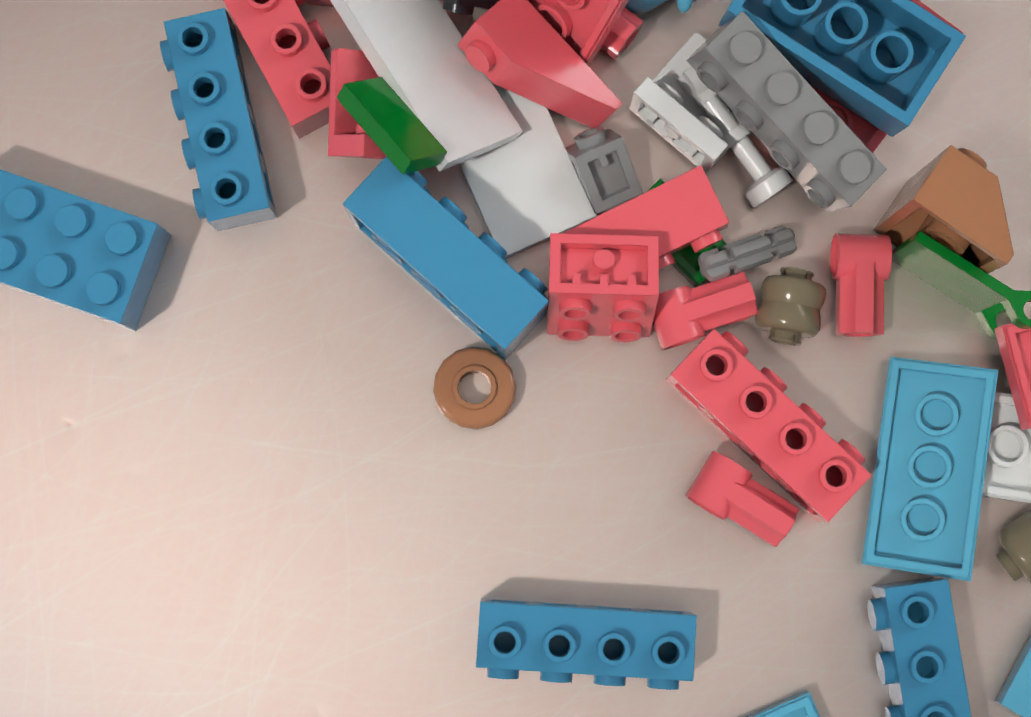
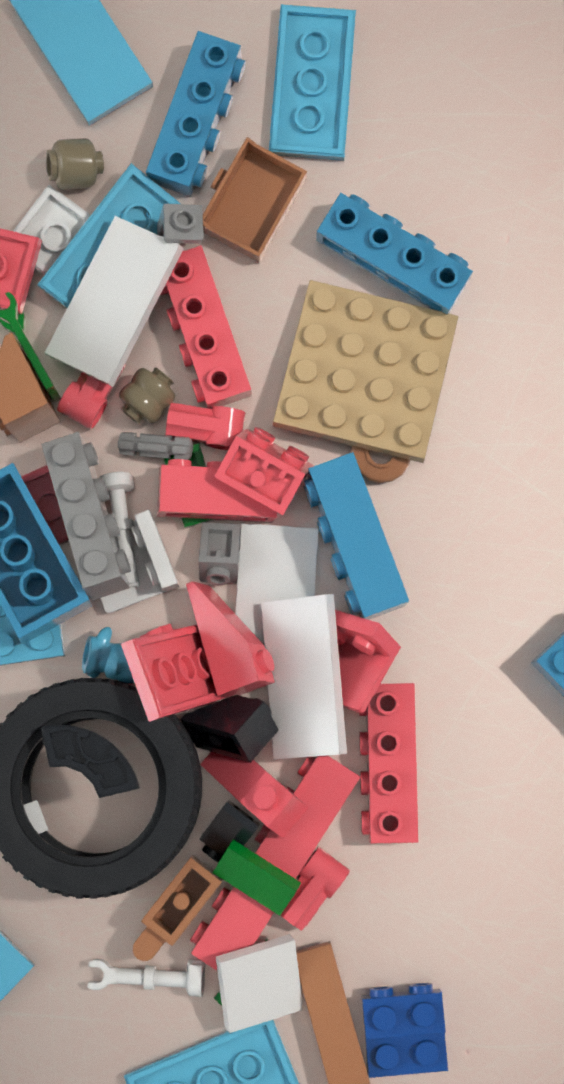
camera: 150 degrees left, 0 degrees up
dark azure brick [160,8,278,232] -> none
green tile [337,77,447,174] -> none
coral piece [685,451,800,547] -> none
none -> white tile [44,216,184,387]
none -> light grey bracket [157,204,204,244]
none -> nougat container [203,137,307,263]
none -> tan plate [273,280,459,463]

